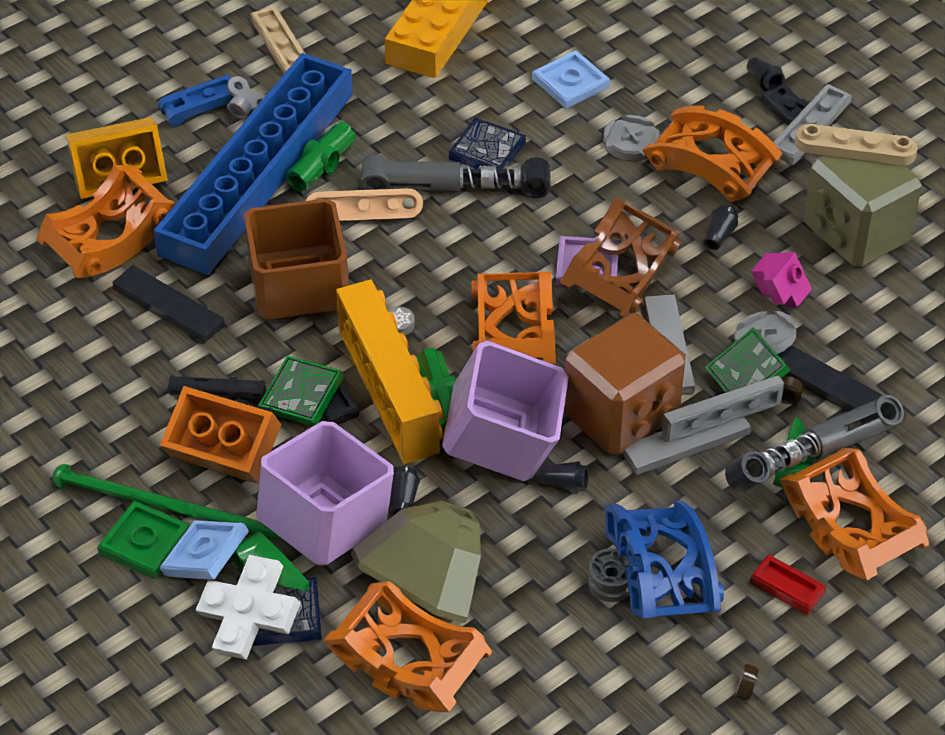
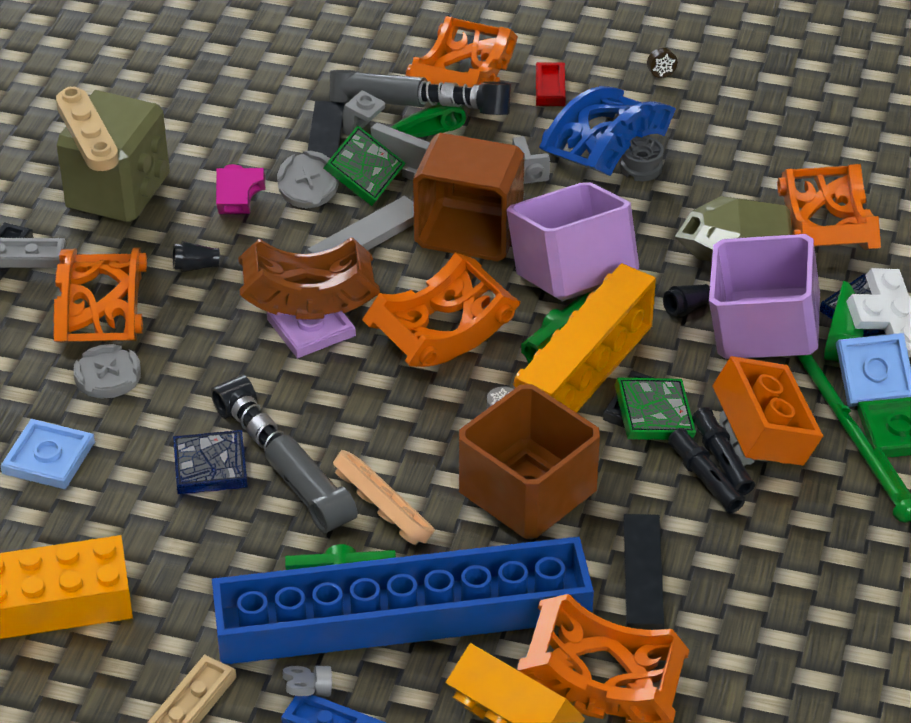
camera: 125 degrees left, 5 degrees down
none -> light grey bracket [342,90,385,136]
none -> light grey bracket [512,136,550,184]

